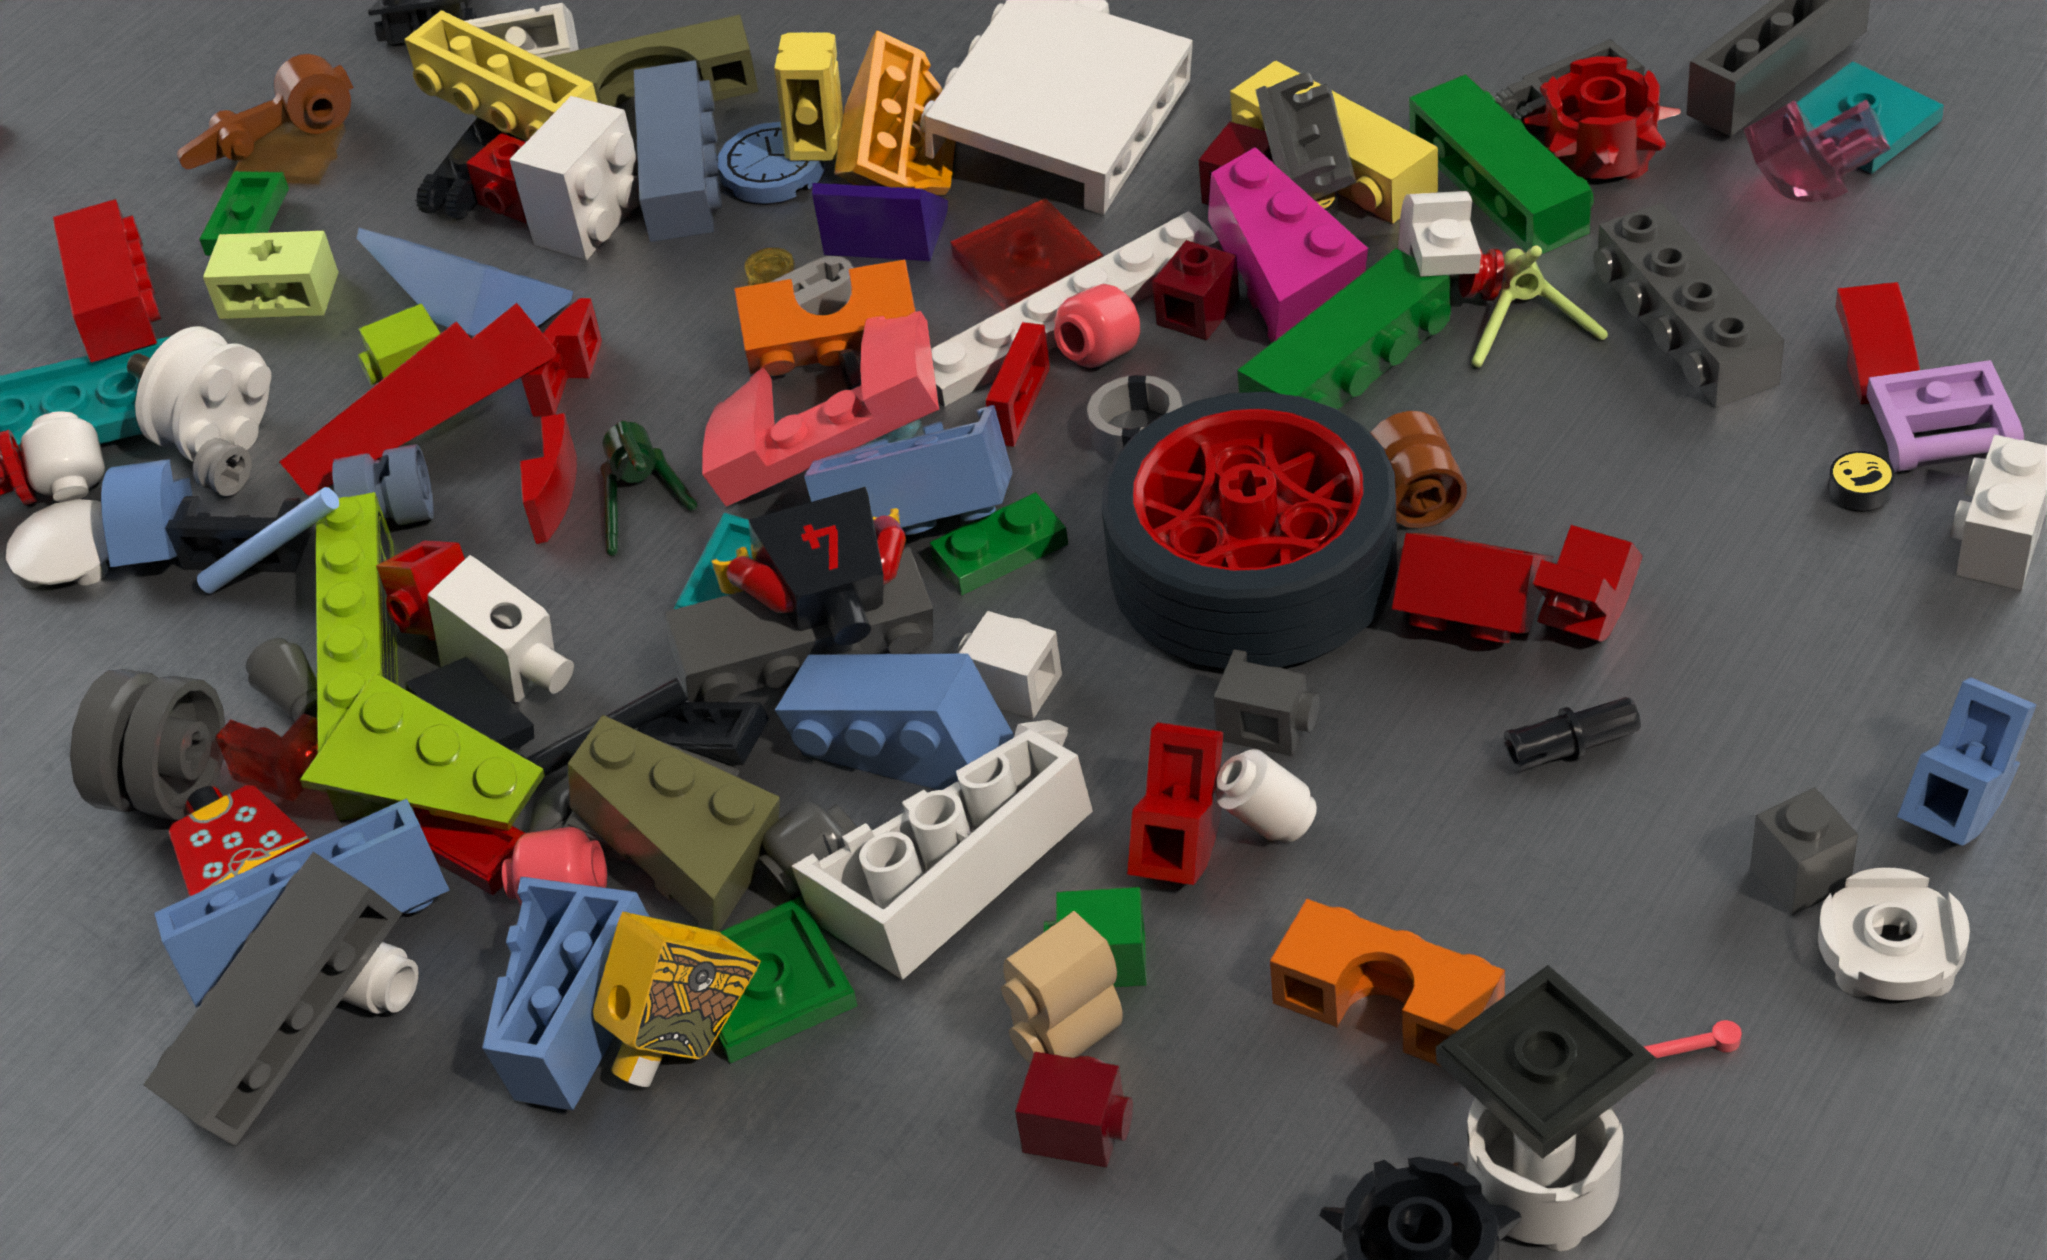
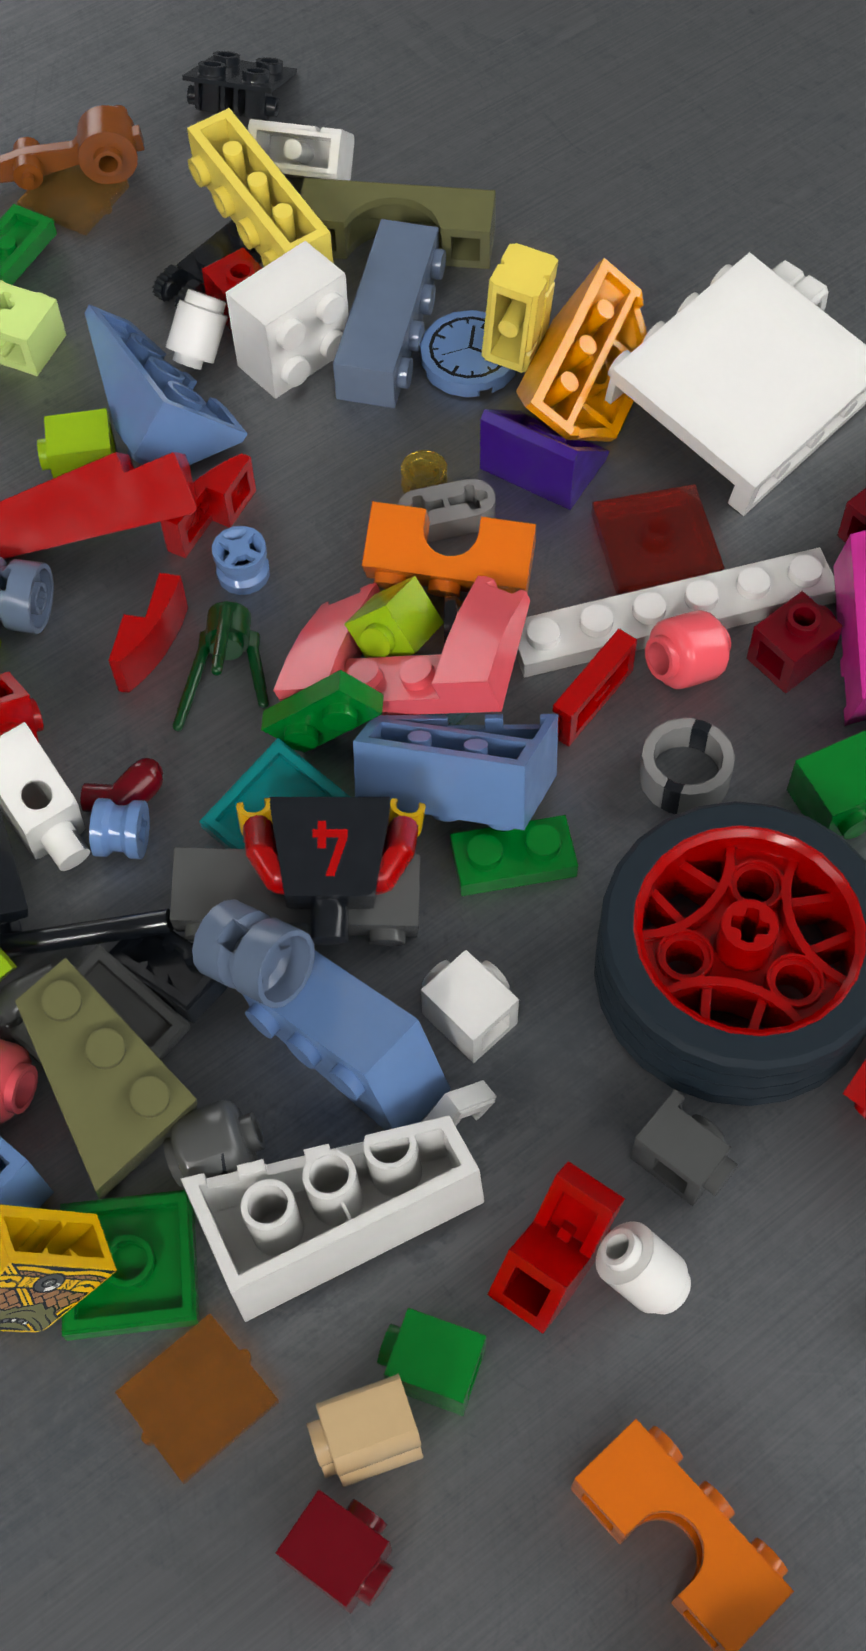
camera: 15 degrees right, 15 degrees up
none -> dark red arm [80,758,163,812]
none -> medium blue wheel [89,798,150,859]
none -> clear orange piece [115,1314,279,1484]
none -> white brick [165,289,228,370]
none -> sand blue wheel [192,899,315,1009]
none -> medium blue wheel [212,526,270,595]
none -> green plate [261,670,384,753]
none -> lime brick [344,576,444,658]

